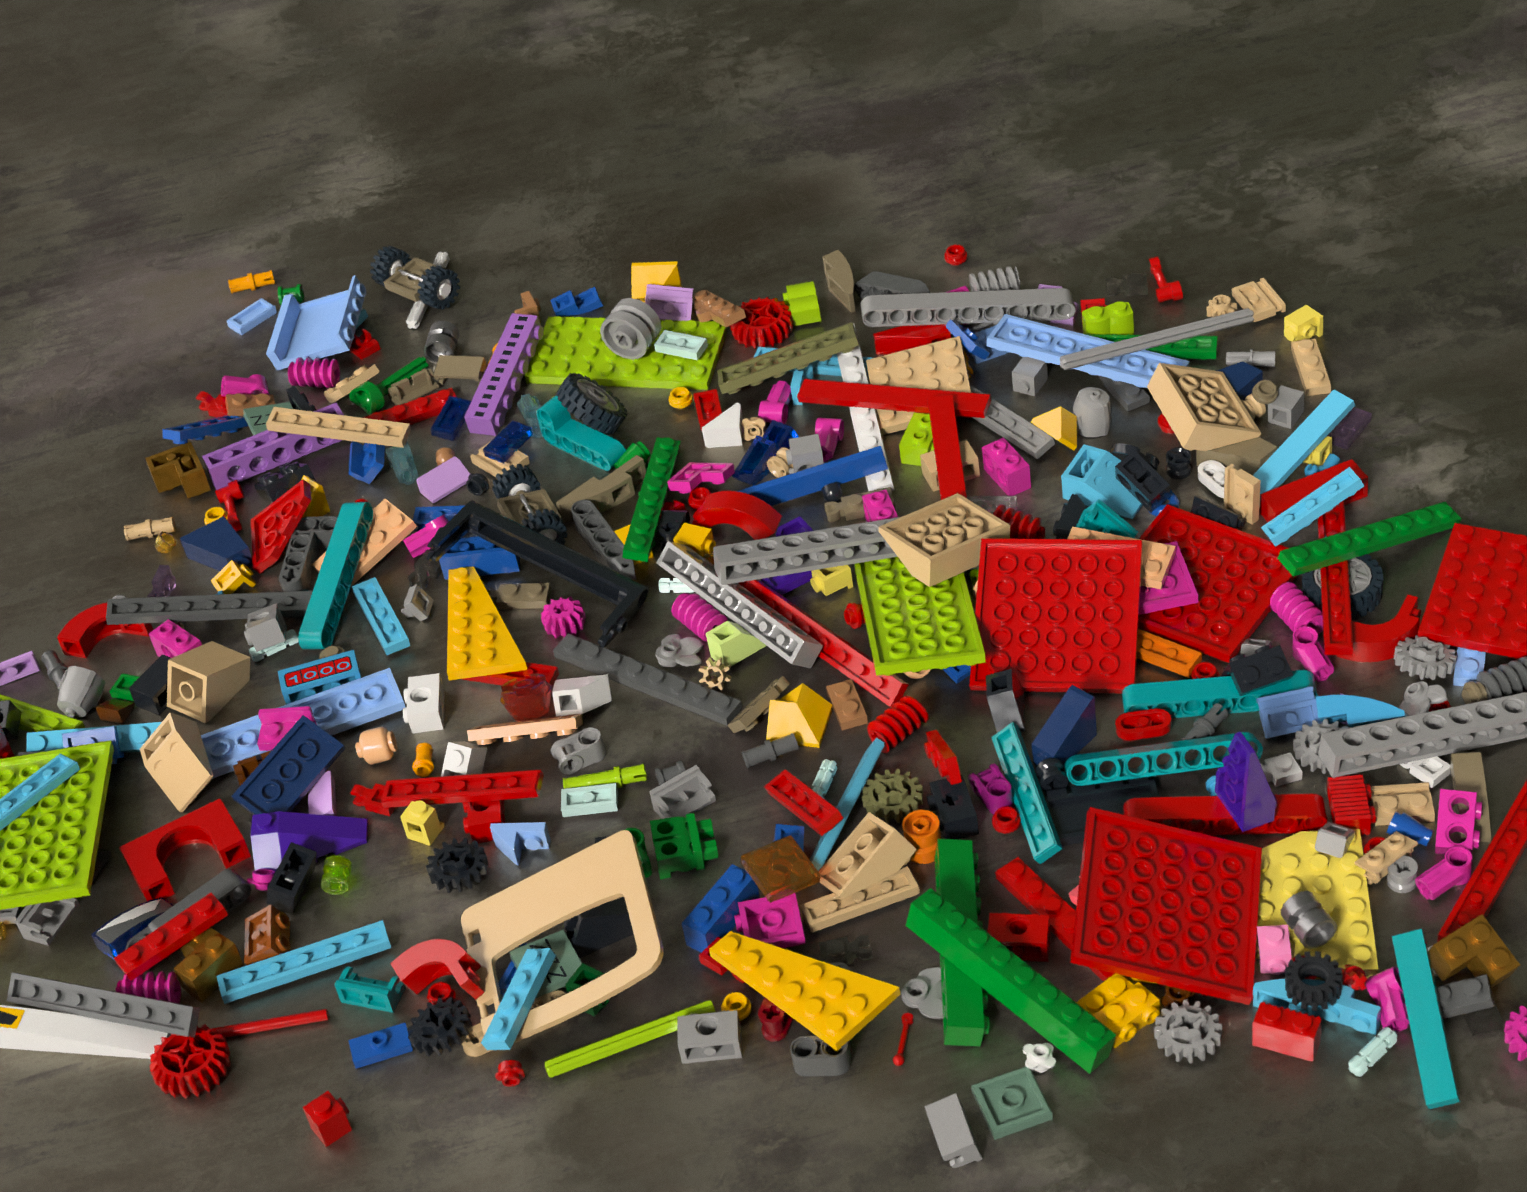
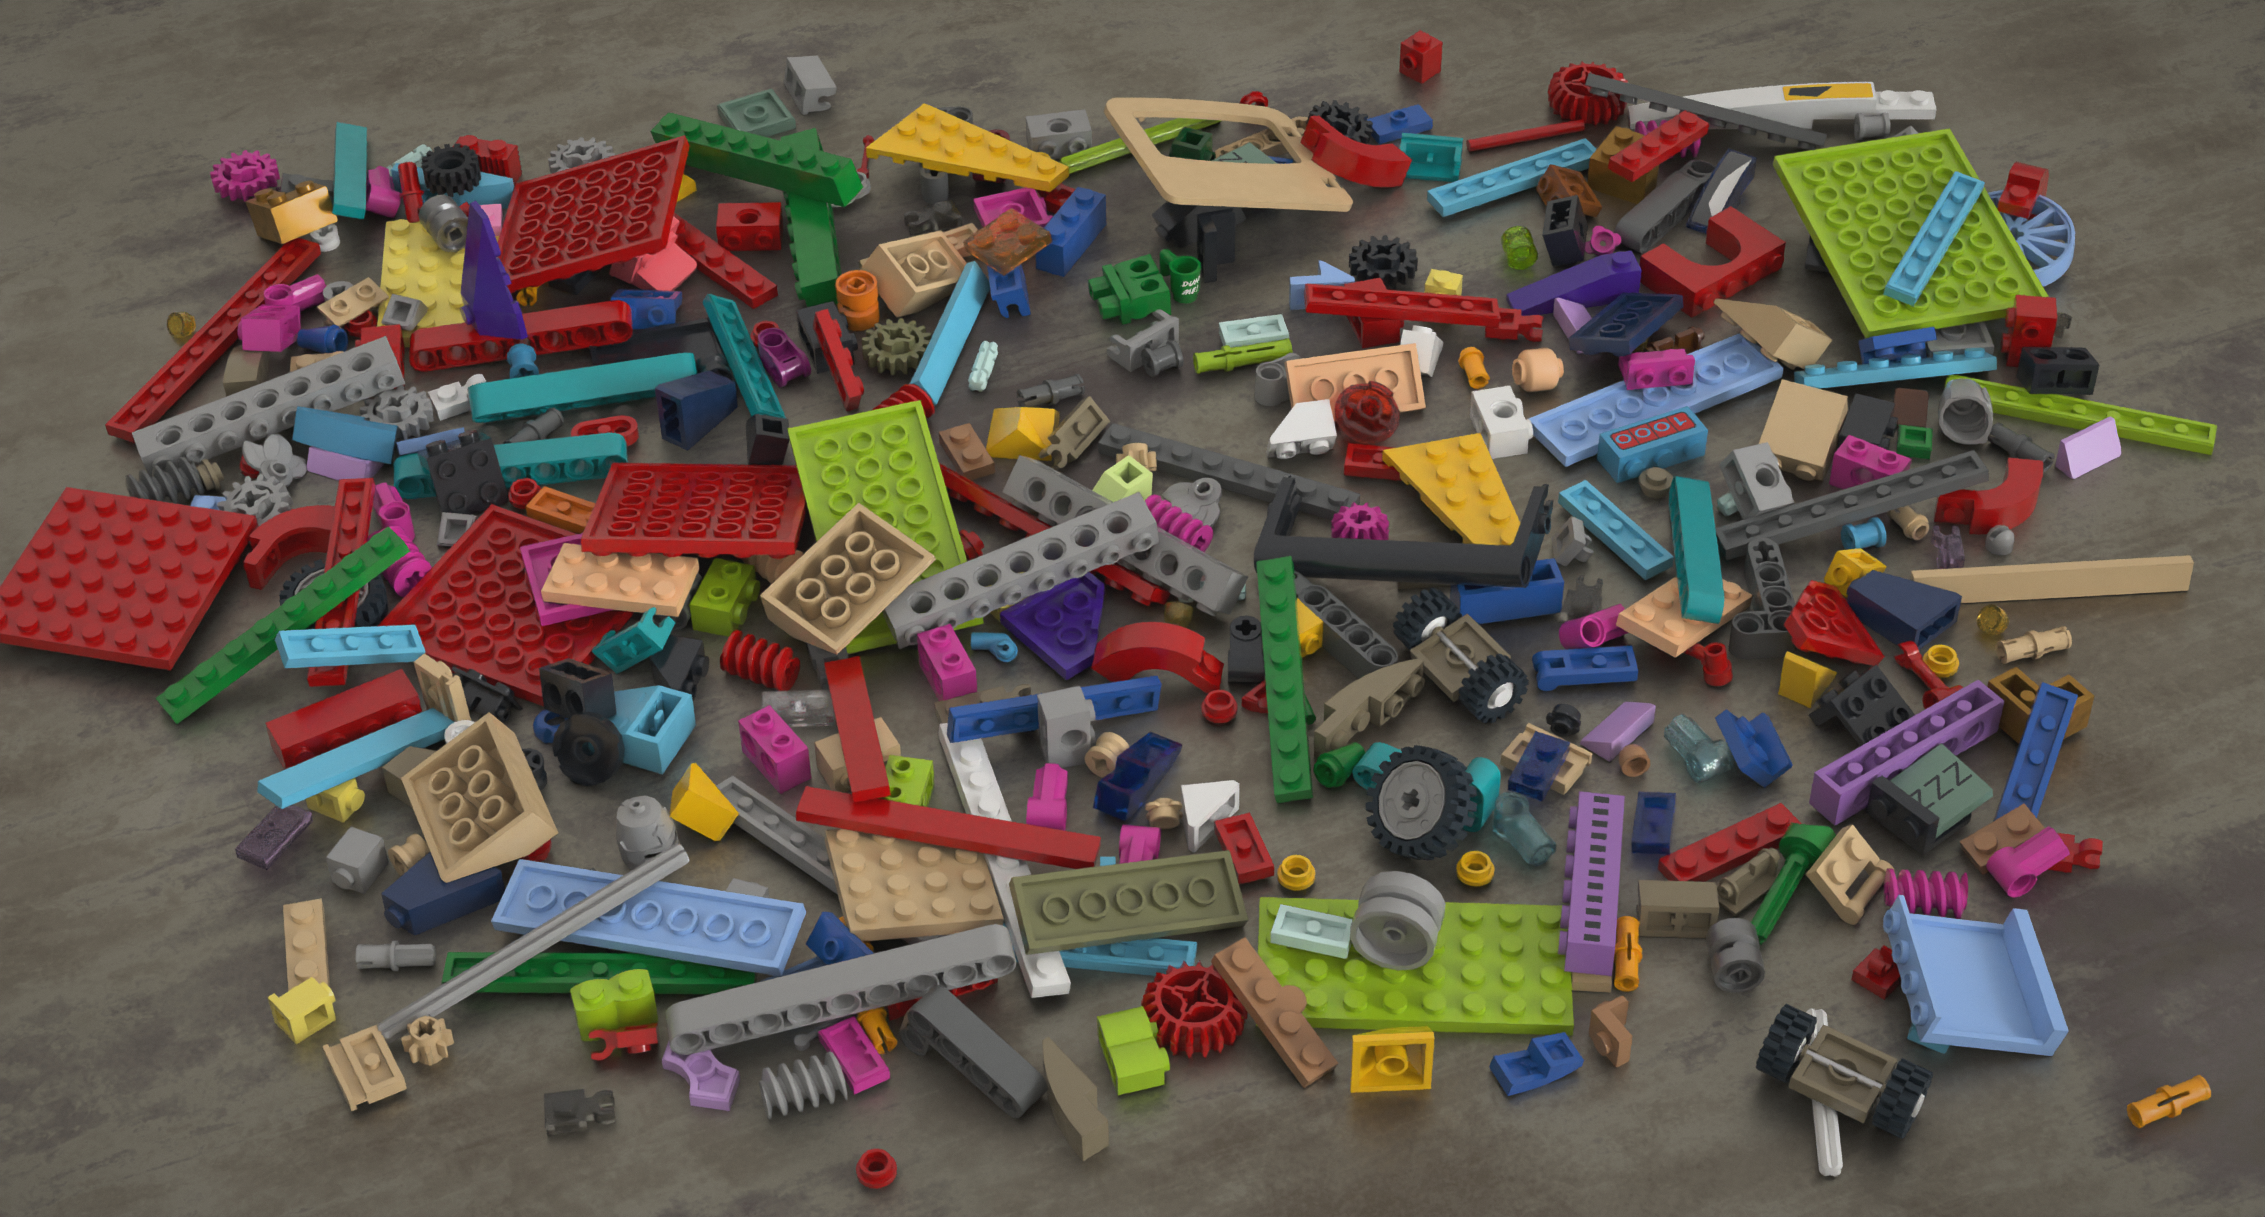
camera: 165 degrees right, 0 degrees up
light blue tile [227,298,277,335] -> none
tan plate [266,407,411,448] -> none
green bush [278,284,305,306] -> none
medium azure plate [481,948,556,1050] -> none
lavender plate [645,284,693,321] -> none
dark pink plate [667,462,735,494] -> none
yellow brick [673,523,716,560] -> none
red plate [764,770,843,836] -> none
red brick [1149,256,1183,303] -> none
dark tan plate [1252,380,1278,404] -> none
none -> tan tile [1910,555,2194,603]

